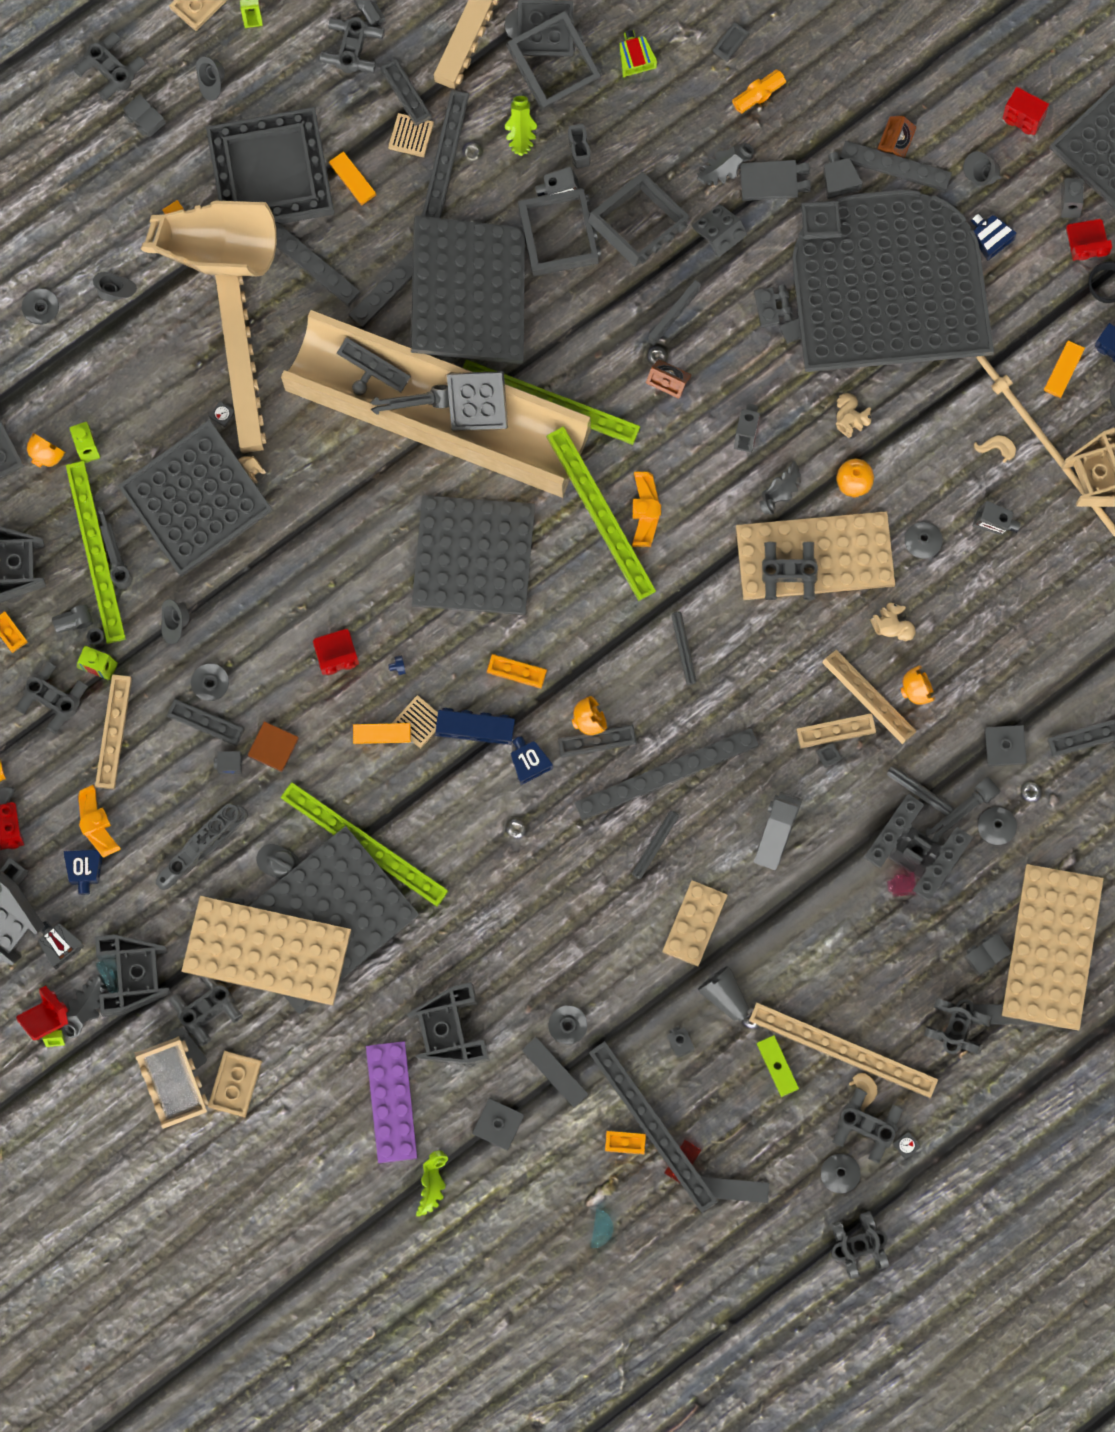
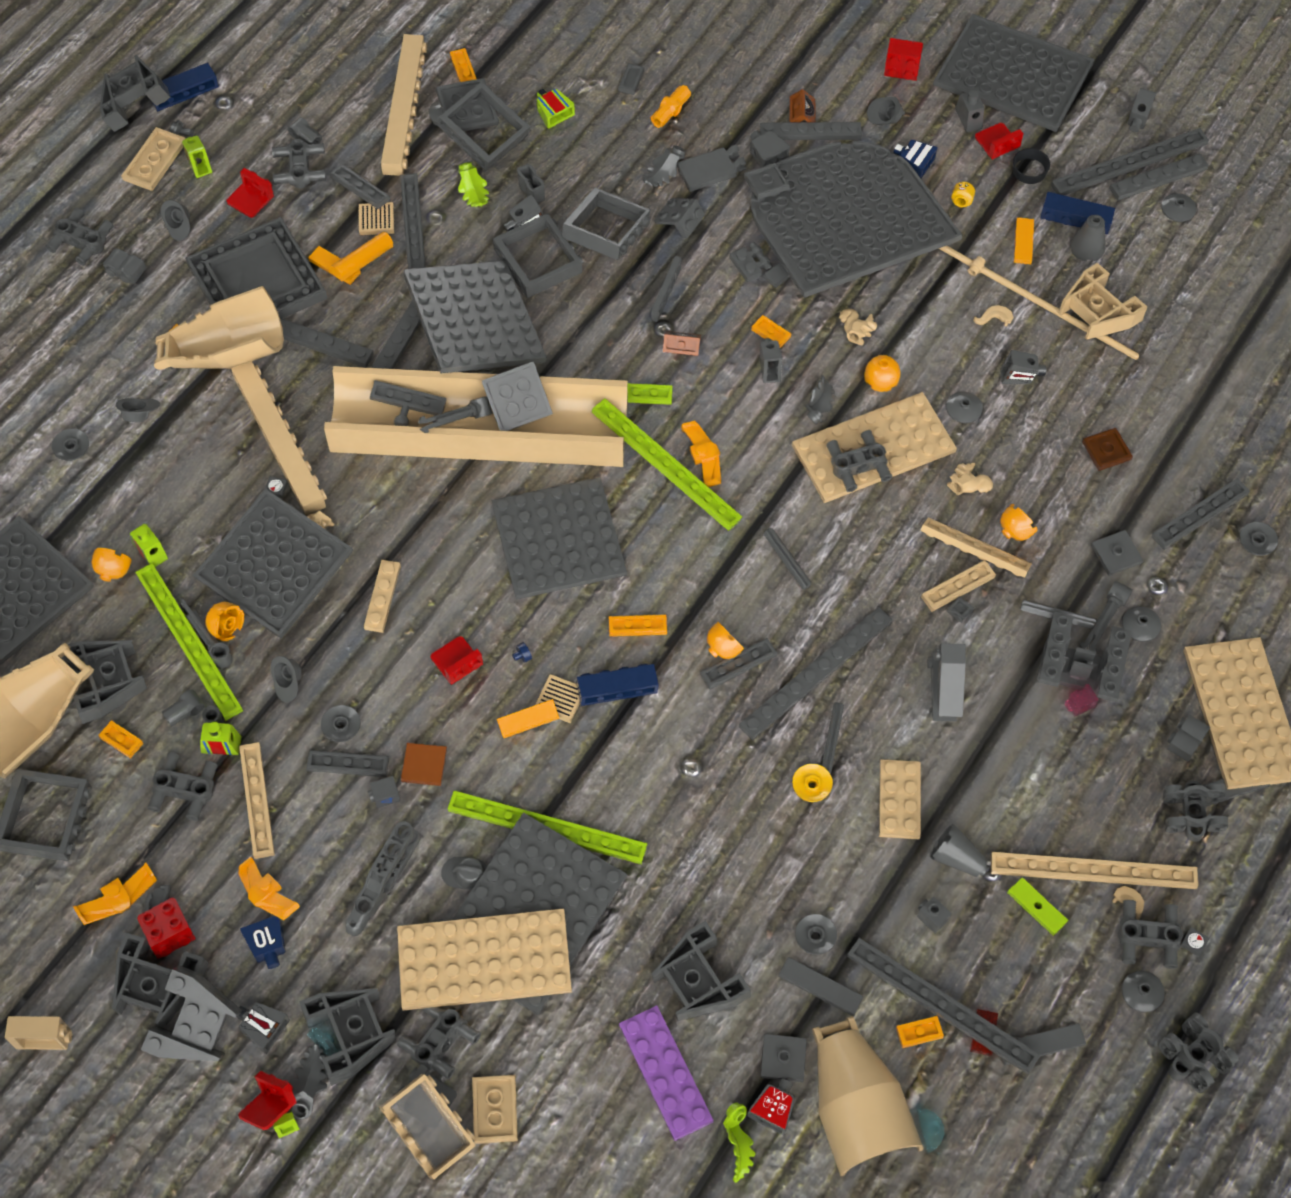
camera: 25 degrees left, 15 degrees down
dark blue torso [510,736,553,785] -> none
none -> light orange cylinder [205,602,244,641]
none -> red bracket [226,168,274,218]
none -> light orange brick [330,231,393,281]
none -> tan plate [364,560,401,633]
none -> torso [747,1078,796,1136]
none -> light orange plate [752,315,791,348]
none -> yellow dish [792,764,833,802]
none -> tan windscreen [812,1016,924,1176]
none -> yellow head [951,182,976,207]
none -> reddish brown tile [1082,428,1133,471]

